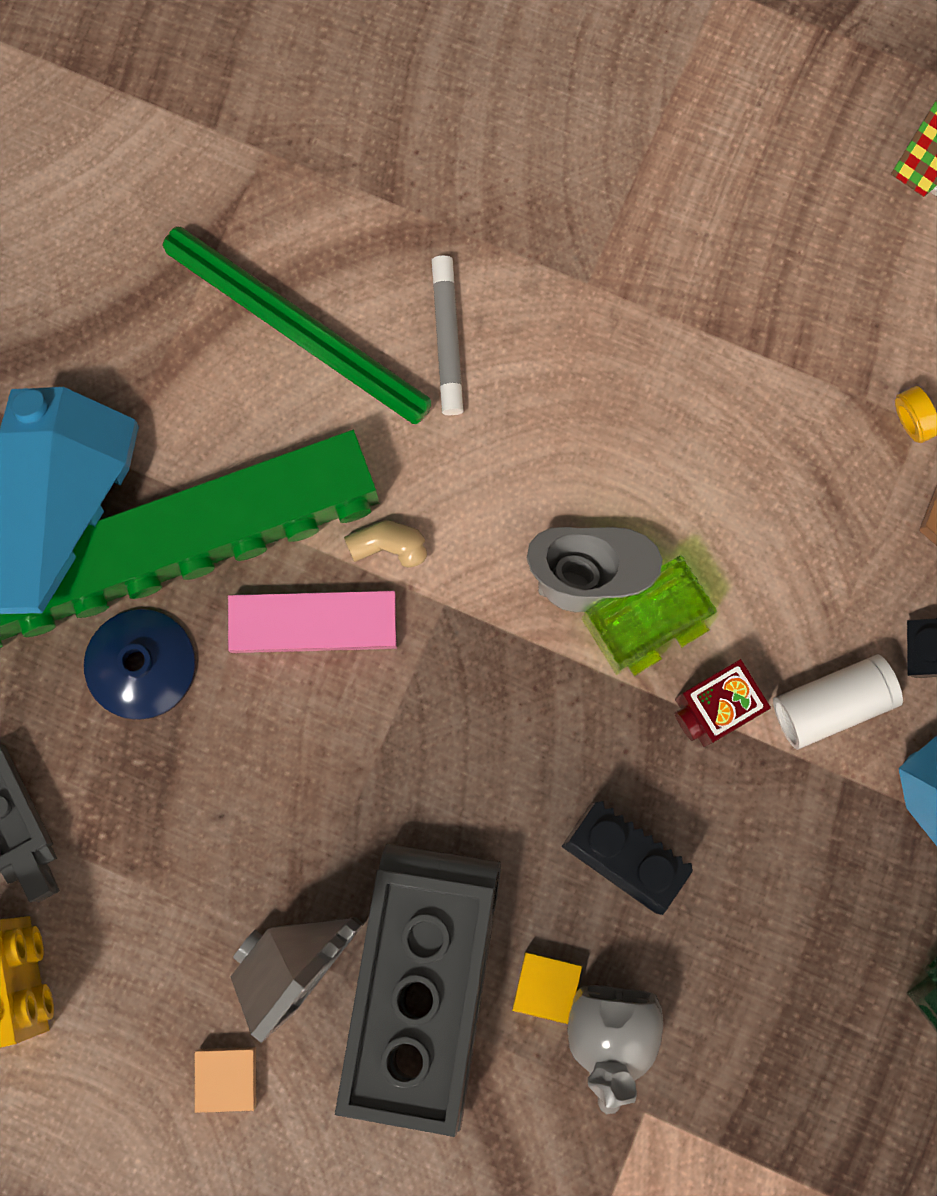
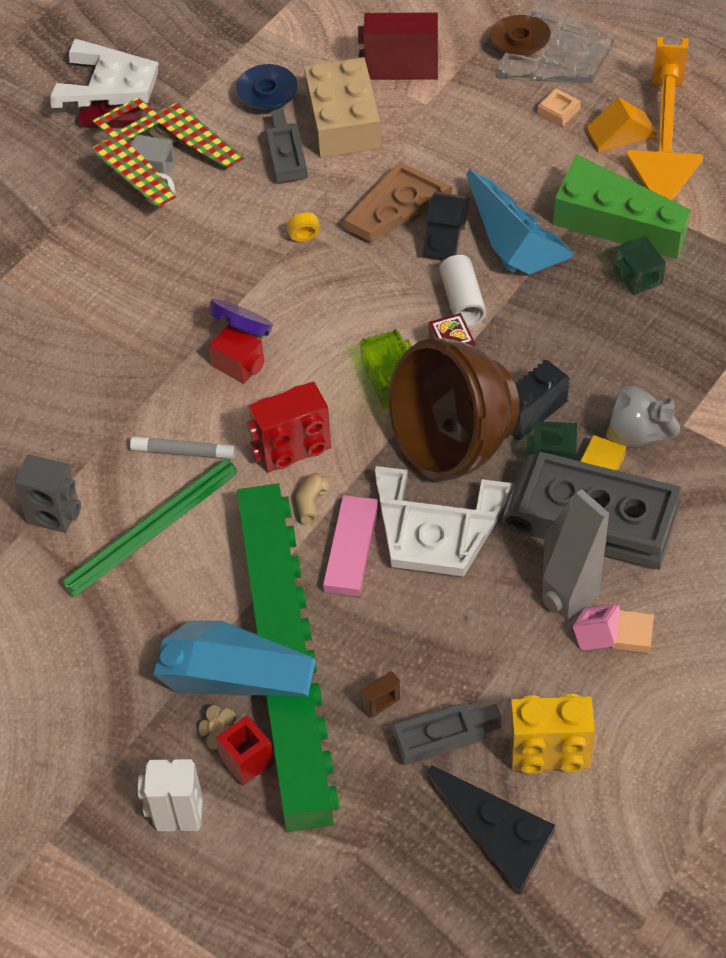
camera: 75 degrees left, 25 degrees down
dark blue dish [84,609,196,720] -> none
light grey piece [526,527,663,613] -> none
none -> dark grey brick [14,454,81,533]
none -> dark purple tile [207,298,273,336]
none -> red brick [209,324,264,384]
none -> red brick [246,381,332,473]
none -> reddish brown tile [360,670,400,719]
none -> white wing [375,466,514,577]
none -> reddish brown piece [388,338,519,481]
none -> clear green brick [526,421,577,460]
none -> bright pink slope [573,604,620,650]

